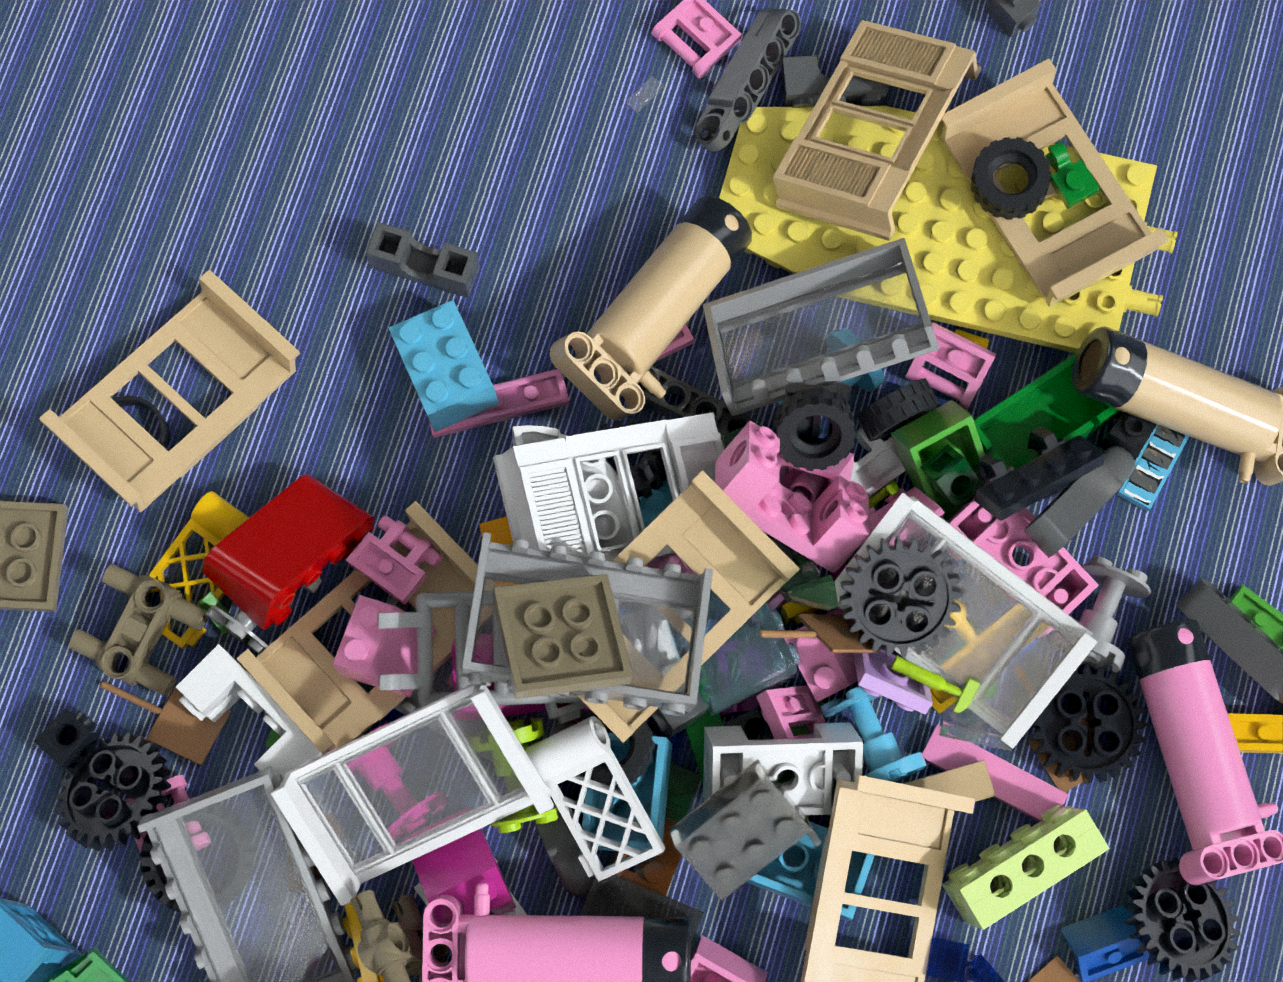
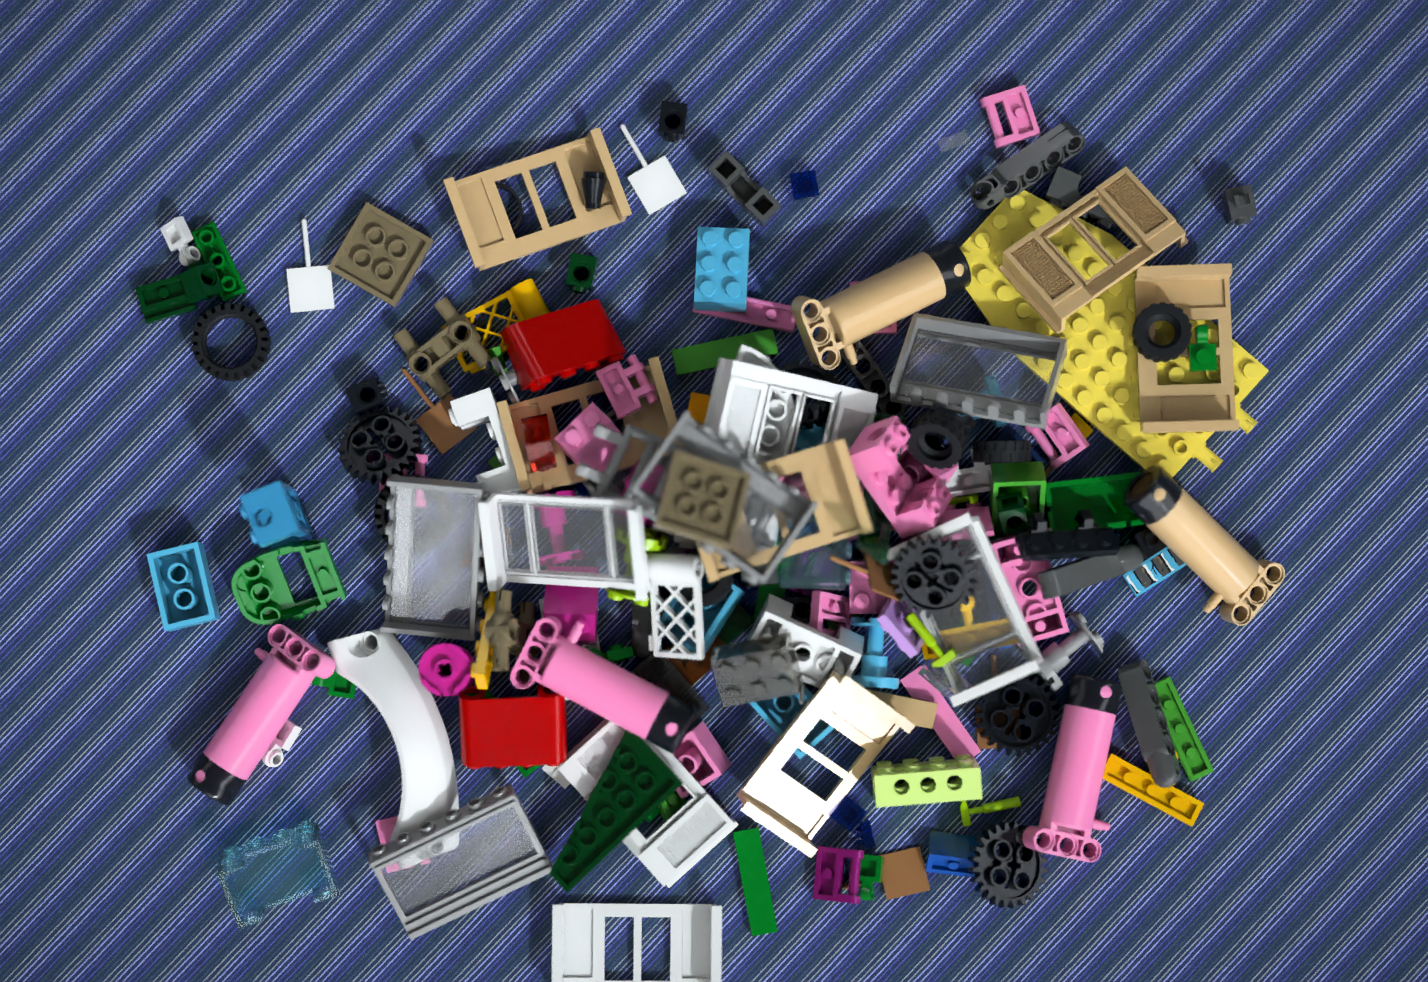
camera: 30 degrees right, 10 degrees up
none -> clear red slope [521,413,557,472]
none -> dark green brick [566,253,598,294]
none -> black cone [581,171,606,209]
none -> green plate [588,644,634,663]
none -> white piece [620,124,687,215]
none -> black brick [658,101,688,142]
none -> bright green tile [672,328,778,376]
none -> clear blue plate [789,170,819,201]
none -> lime piece [959,796,1021,827]

